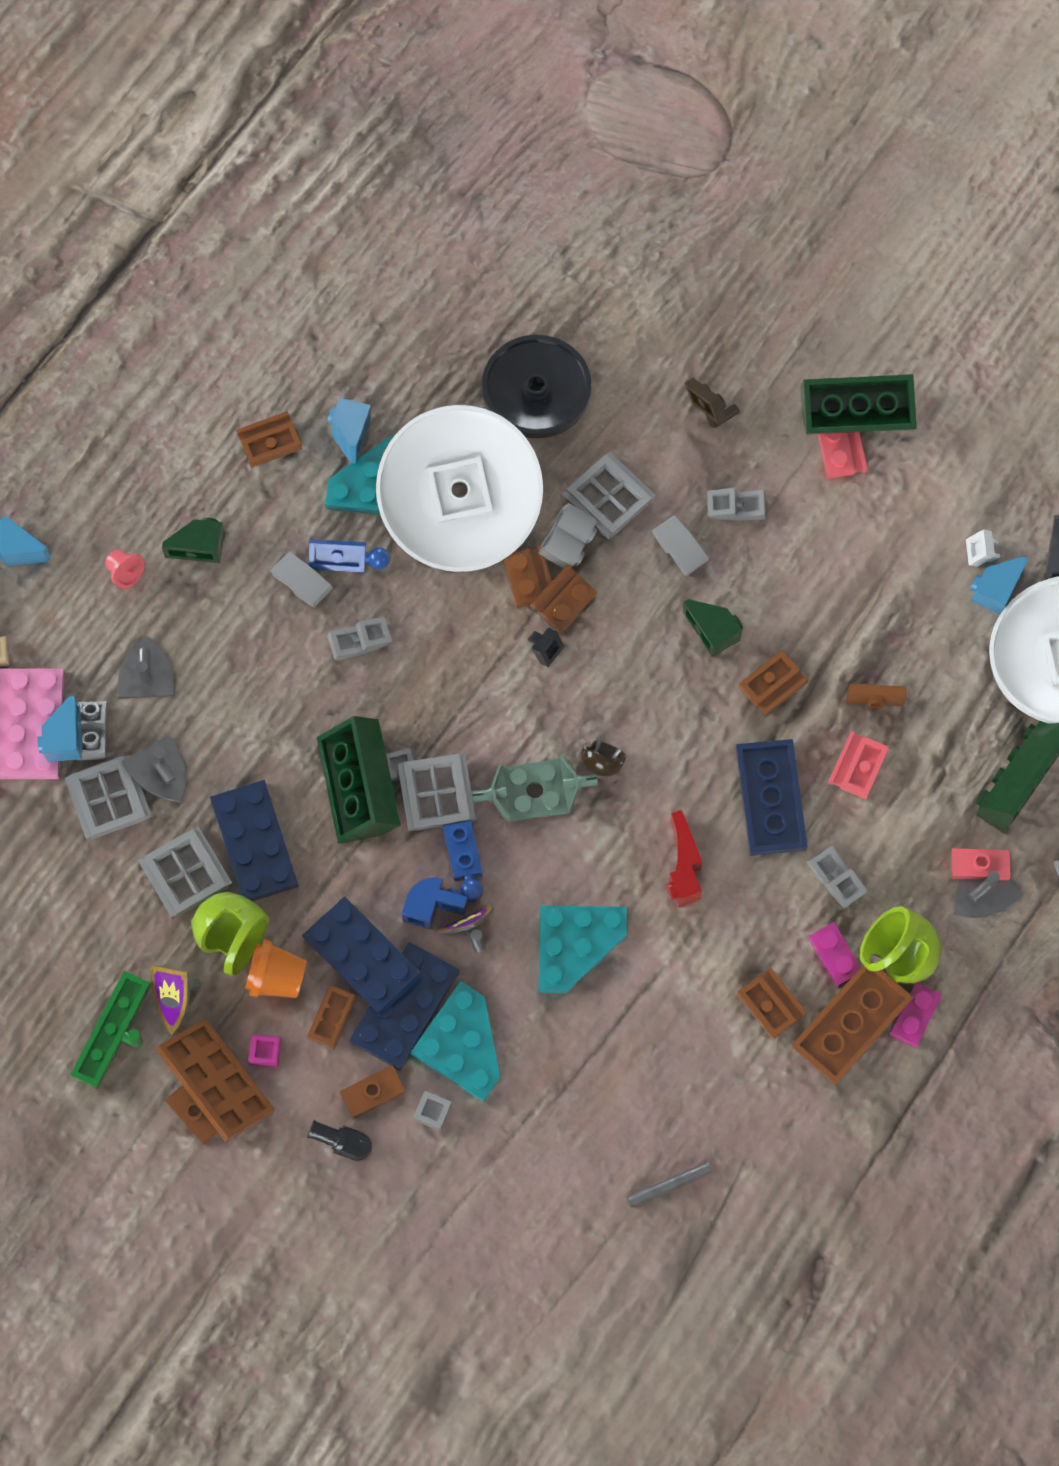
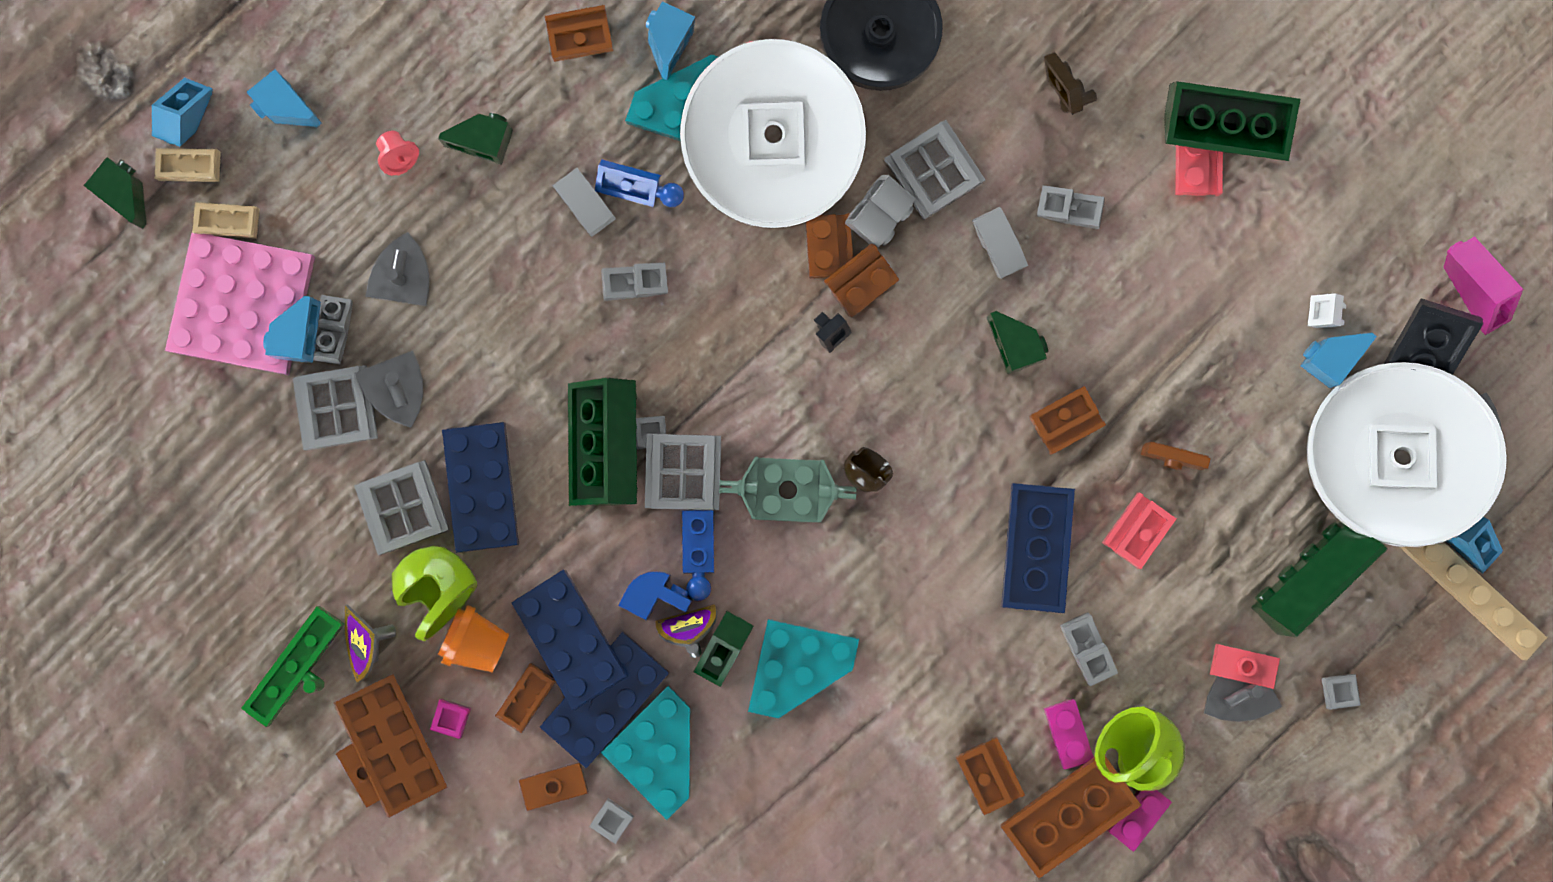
camera: 10 degrees right, 15 degrees up
black arm [307,1120,372,1161] -> none
red slope [666,810,702,907] -> none
none -> dark green slope [693,611,754,687]

